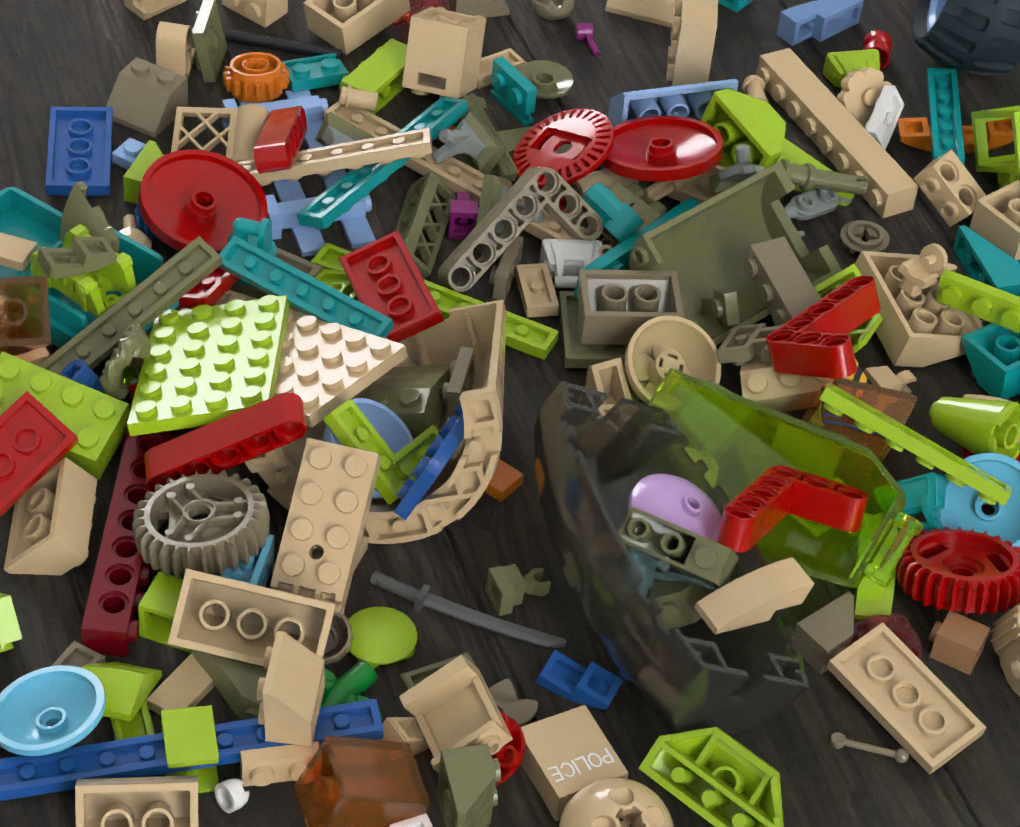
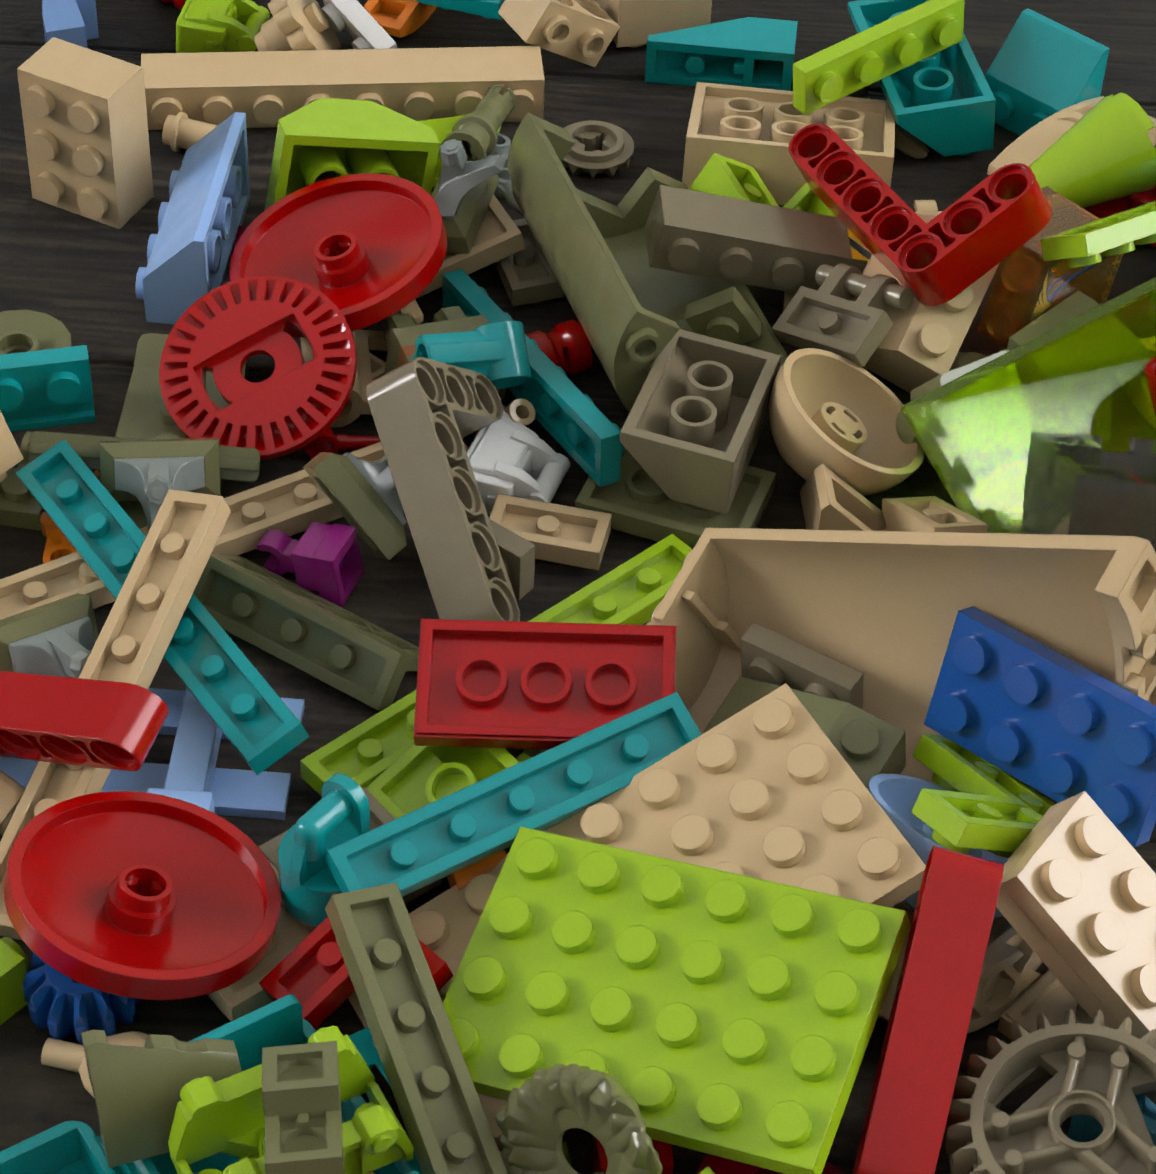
camera: 65 degrees left, 0 degrees up
tan hips [898,243,958,298] -> none

